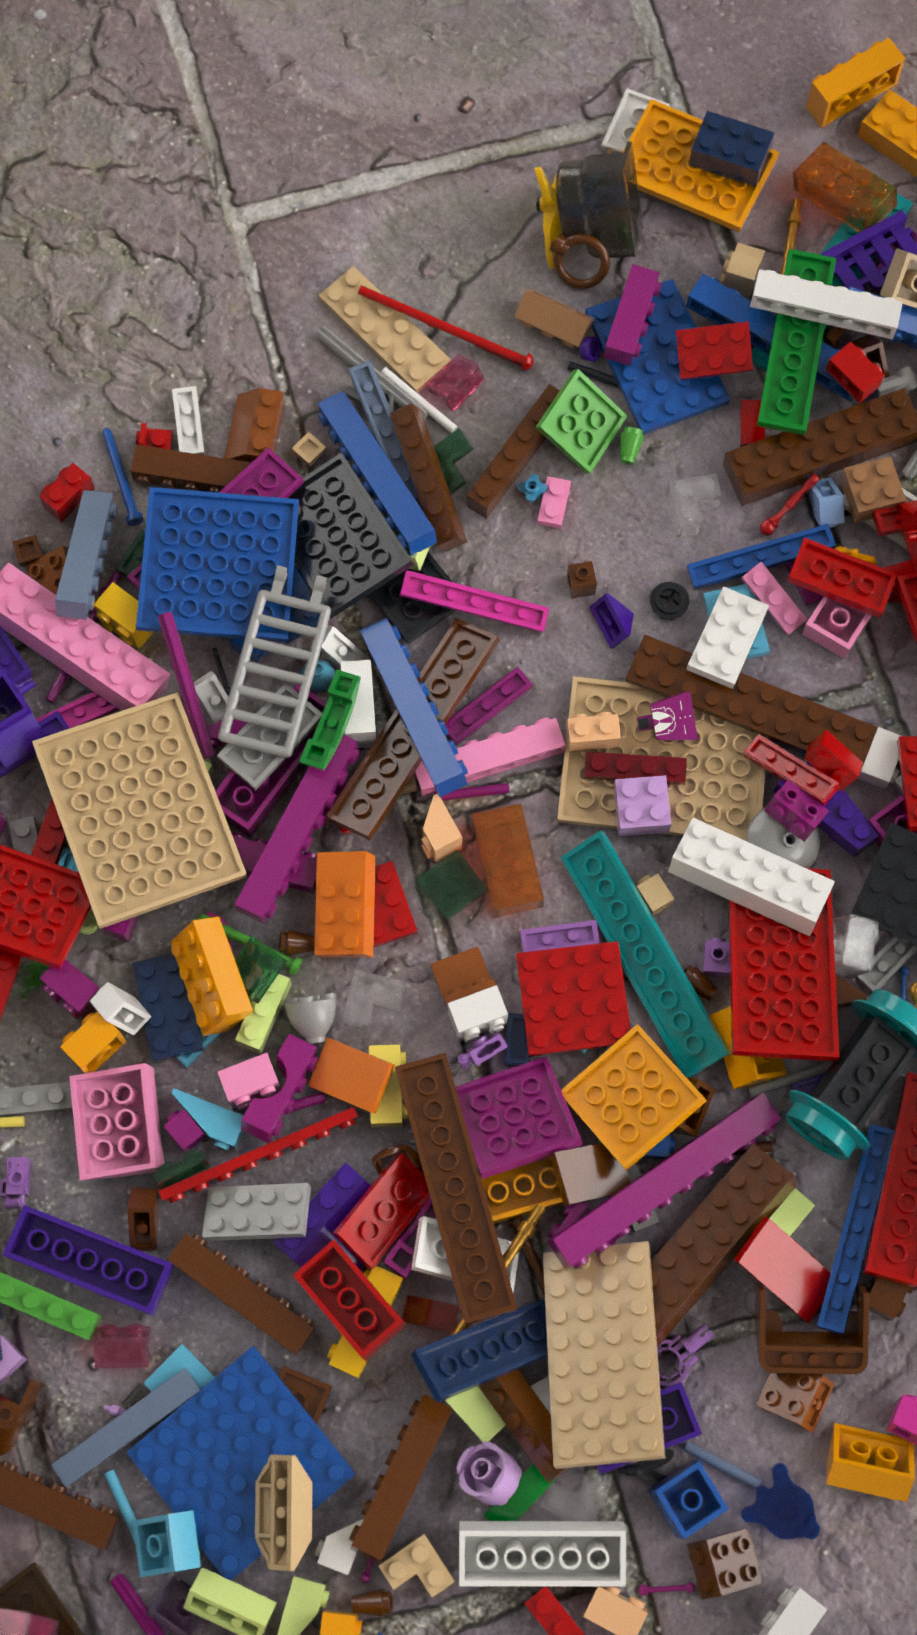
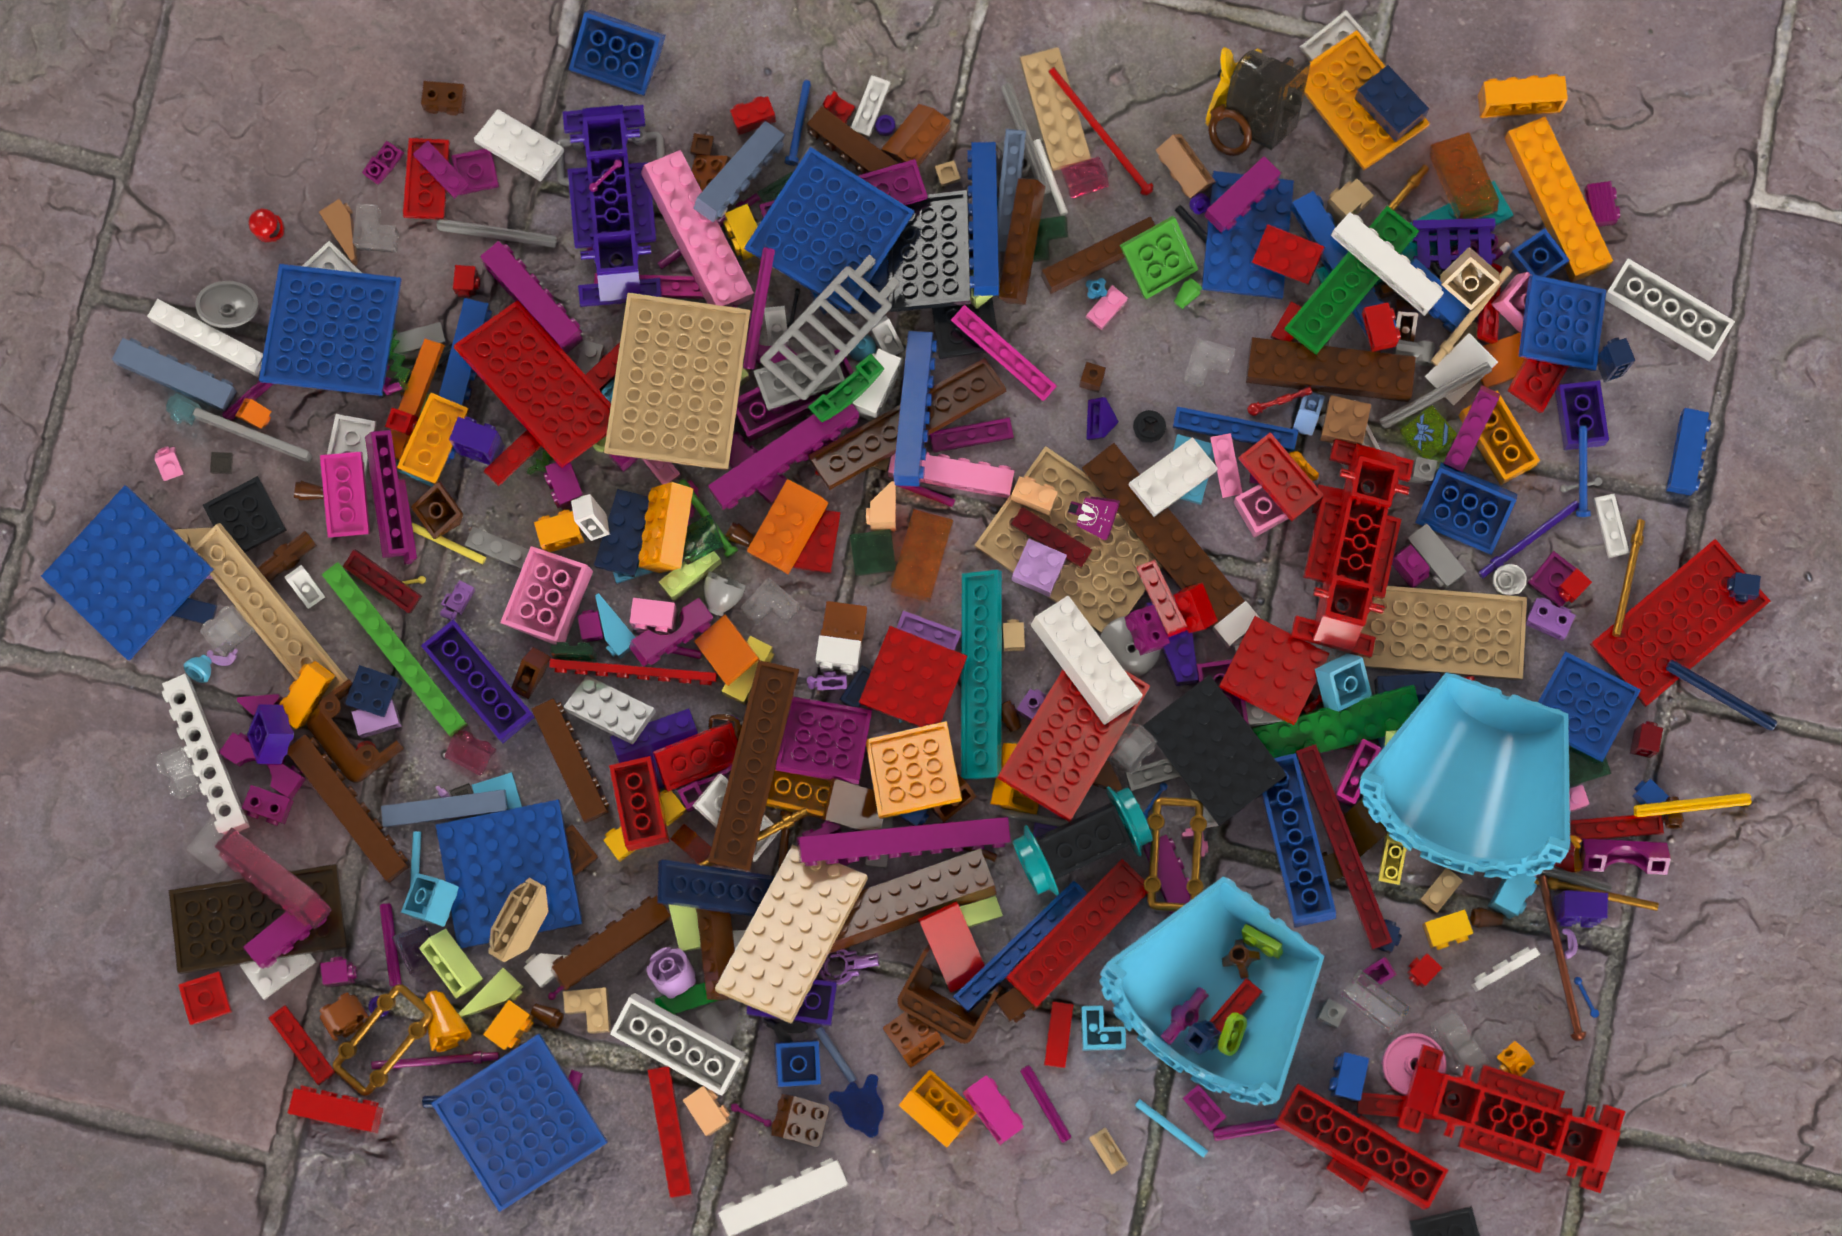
camera: 30 degrees right, 5 degrees up
none -> bright pink plate [641,458,681,485]
none -> dark purple tile [875,115,896,136]

